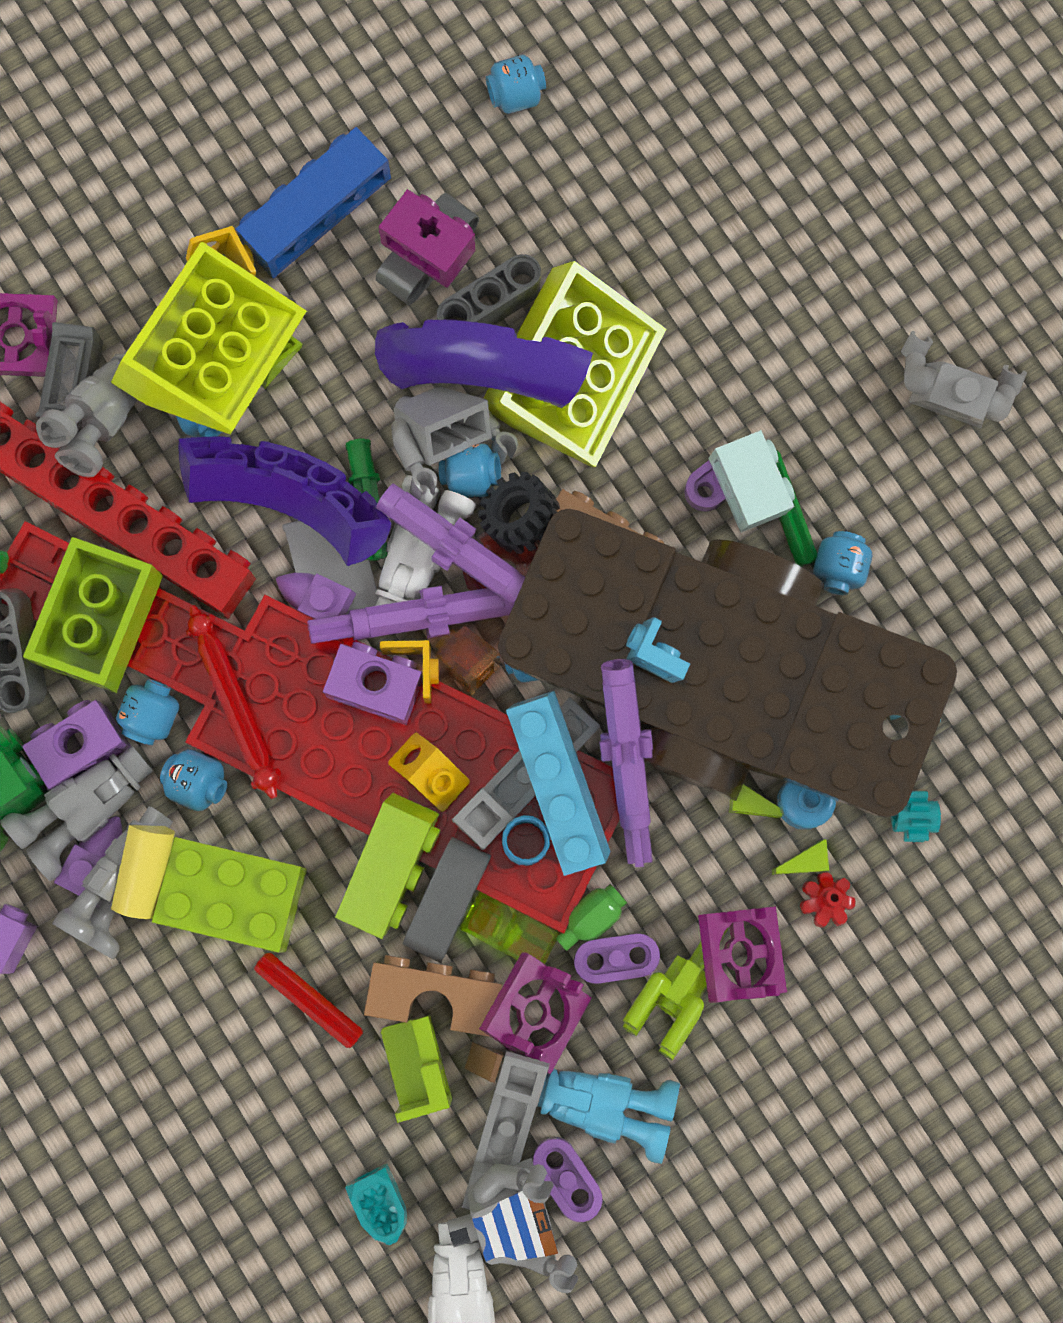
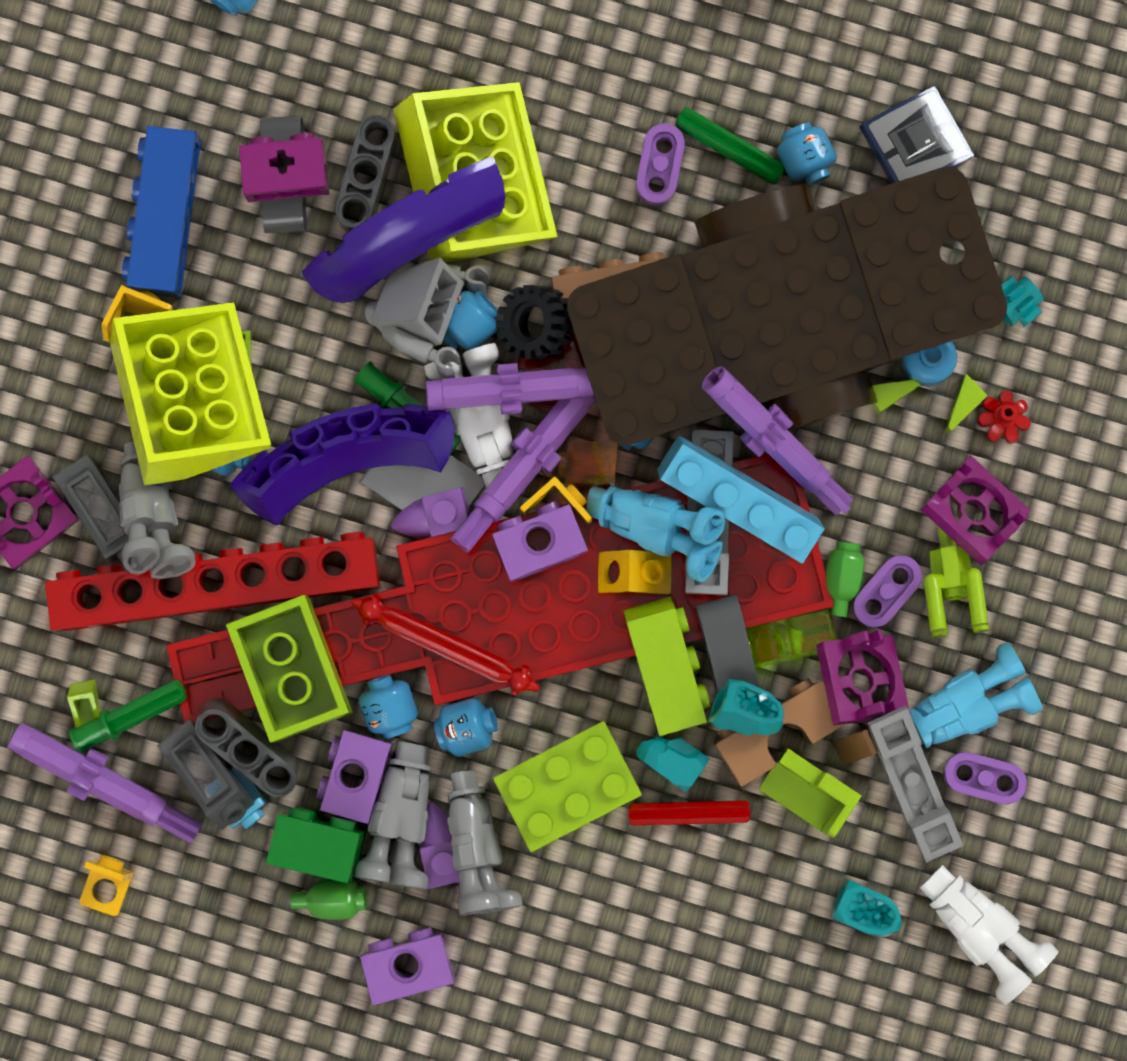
camera: 30 degrees left, 5 degrees up
light yellow brick [111,825,175,919] -> none
torso [447,1158,578,1293] -> none
dark azure piece [502,815,550,866] -> none
medium azure bracket [626,617,690,683] -> none
light aqua brick [709,430,795,533] -> none
none -> medium azure piece [586,486,725,582]
none -> teal rock [636,735,710,792]
none -> teal rock [709,679,784,736]
none -> slope [859,86,974,184]

